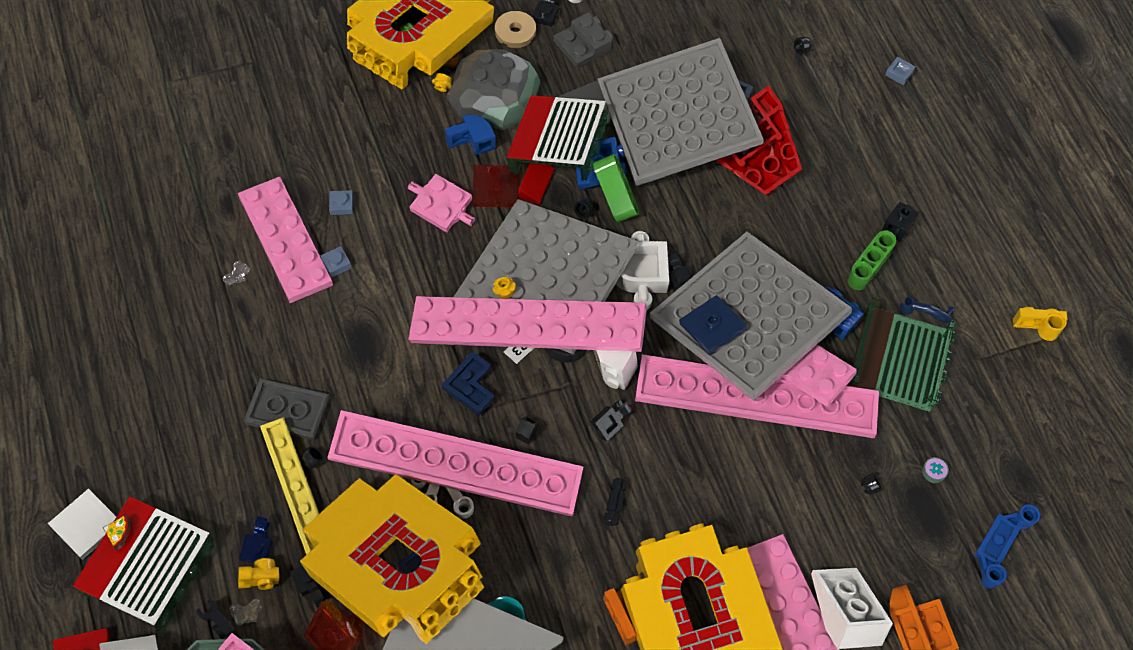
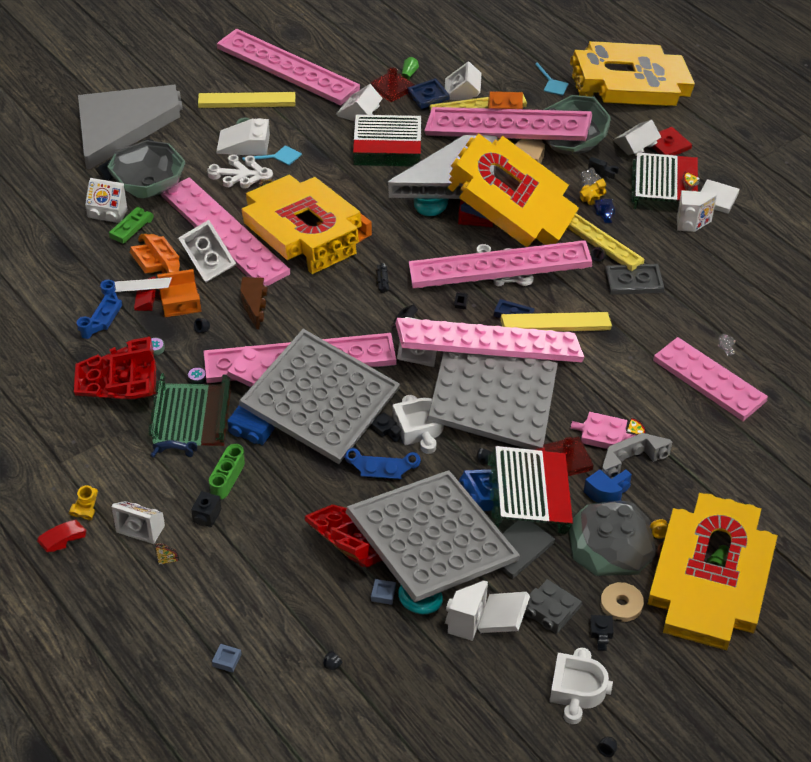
camera: 165 degrees right, 15 degrees down
sand blue plate [320,246,352,277] -> none
sand blue plate [329,190,353,215] -> none
yellow plate [493,276,516,299] -> none
bright green beam [593,154,639,223] -> none
dark blue plate [679,295,747,355] -> none
yellow plate [1013,307,1067,341] -> none
none -> red slope [37,520,86,552]
none -> yellow plate [69,485,98,520]
none -> red wedge [74,337,156,399]
none -> white slope [112,501,165,544]
none -> white sticker [115,277,172,292]
none -> red slope [134,277,156,311]
none -> clear smoke tile [155,543,180,565]
none -> orange panel [157,269,201,317]
none -> tile [187,367,206,385]
none -> reddish brown slope [240,277,268,329]
none -> blue plate [345,448,421,479]
none -> white slope [445,581,488,641]
none -> white tile [478,592,530,633]
none -> light yellow tile [500,312,612,331]
none -> light grey slope [602,433,672,479]
none -> tile [626,418,646,435]
none -> white slope [677,190,717,232]

